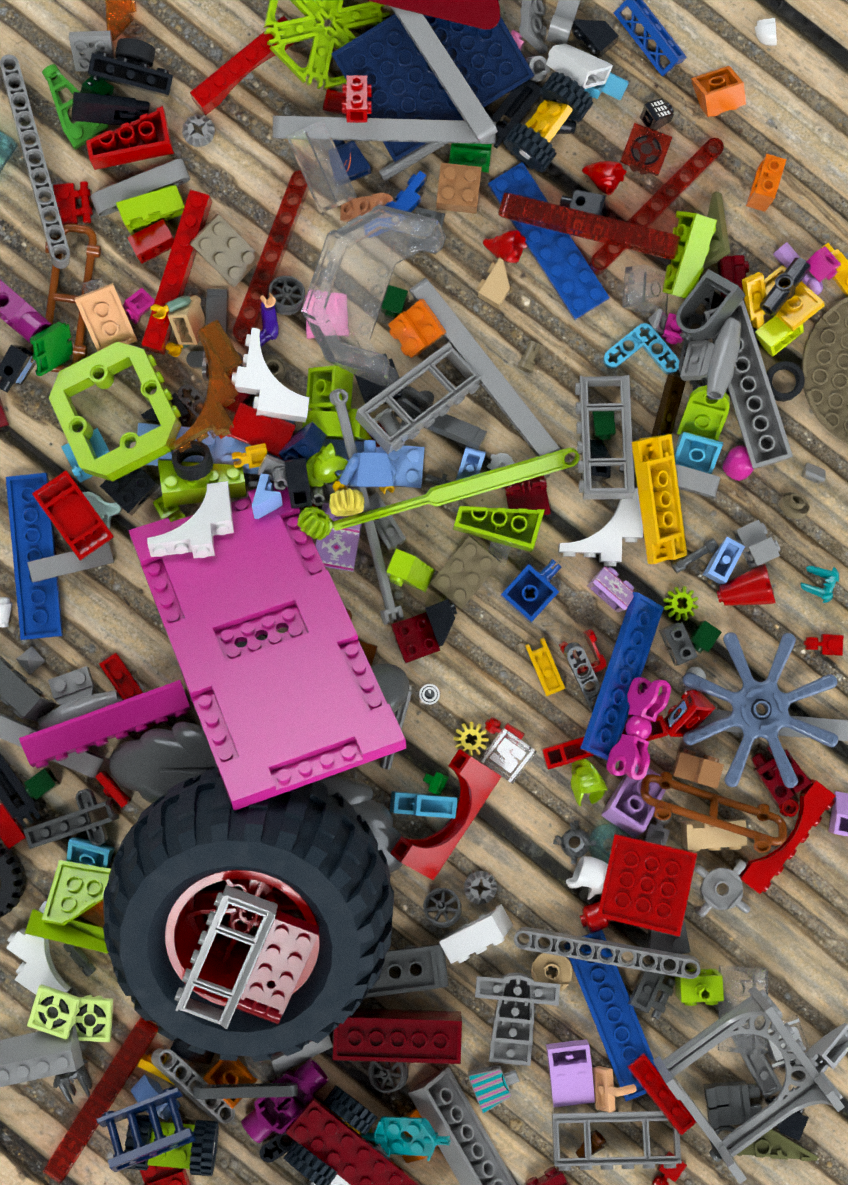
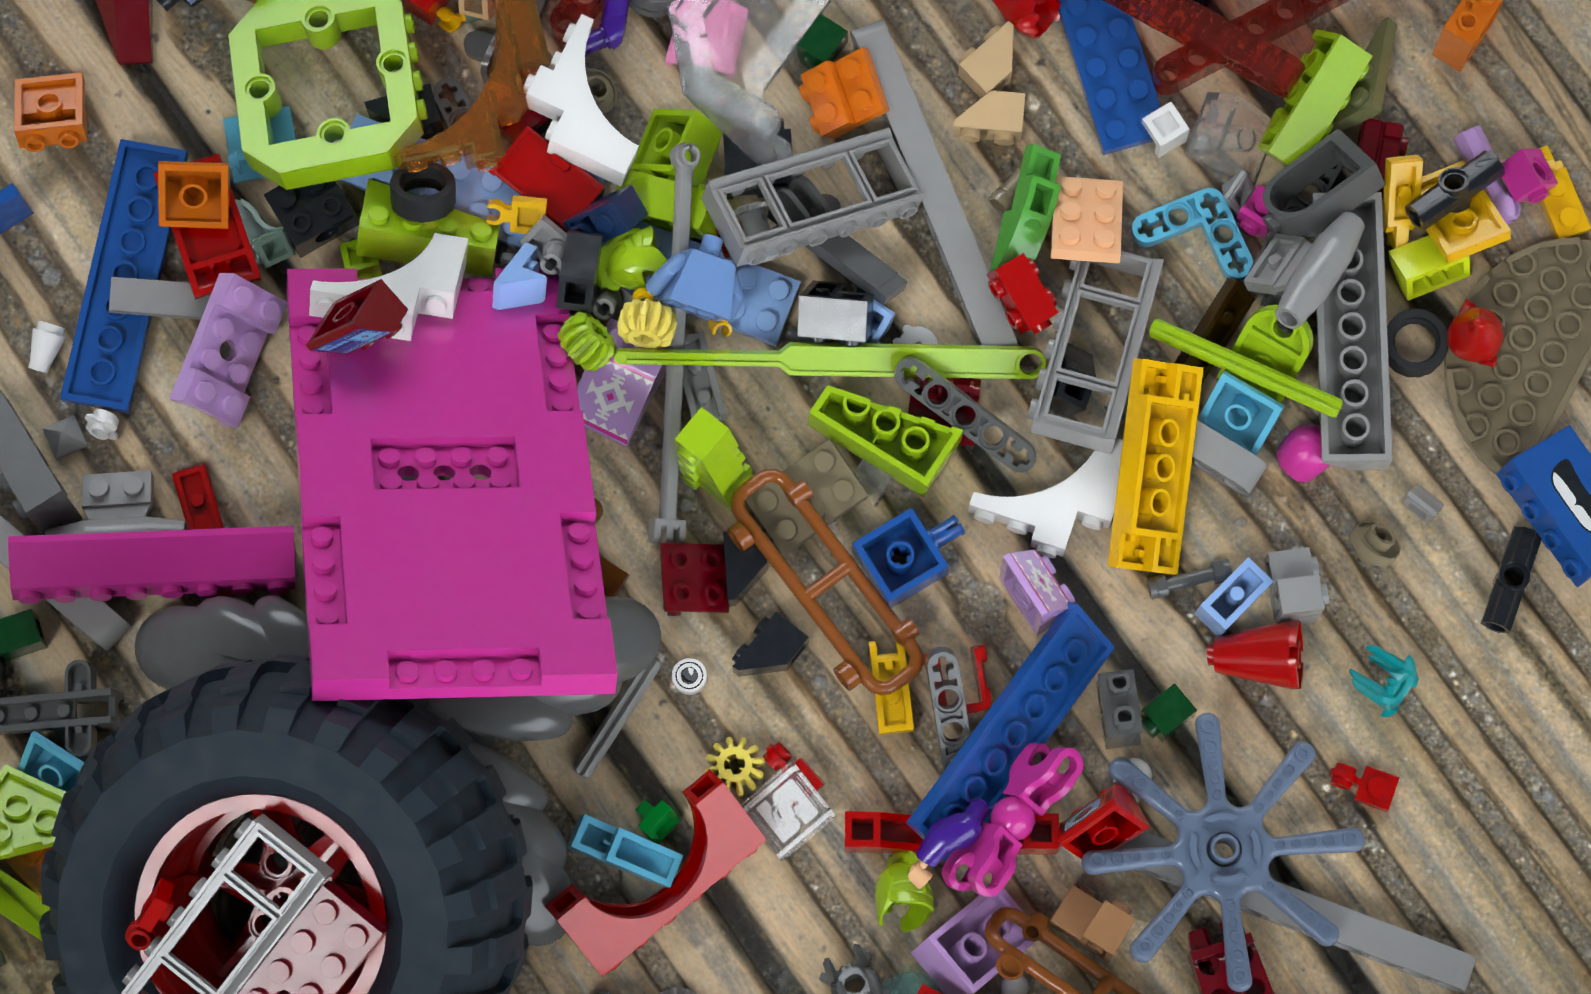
camera: 20 degrees right, 10 degrees down
red plate [95,771,131,808] -> none
dark green brick [591,411,616,441] -> none
lime gear [663,586,699,621] -> none
none -> white plate [85,409,119,440]
none -> red plate [125,878,175,950]
none -> orange slope [158,161,230,229]
none -> lavender piece [170,273,287,428]
none -> sand green slope [251,226,296,269]
none -> dark red slope [306,279,408,354]
none -> dark orange bar [727,469,924,695]
none -> black slope [732,612,809,677]
none -> brick [797,280,874,346]
none -> dark grey beam [895,356,1036,473]
none -> dark purple arm [908,799,990,889]
none -> tan slope [953,90,1026,146]
none -> red brick [986,253,1059,335]
none -> bright green slope [990,144,1061,272]
none -> light nougat plate [1051,176,1123,264]
none -> white panel [1141,102,1190,158]
none -> lime axle [1149,318,1343,418]
none -> red hat [1447,299,1504,367]

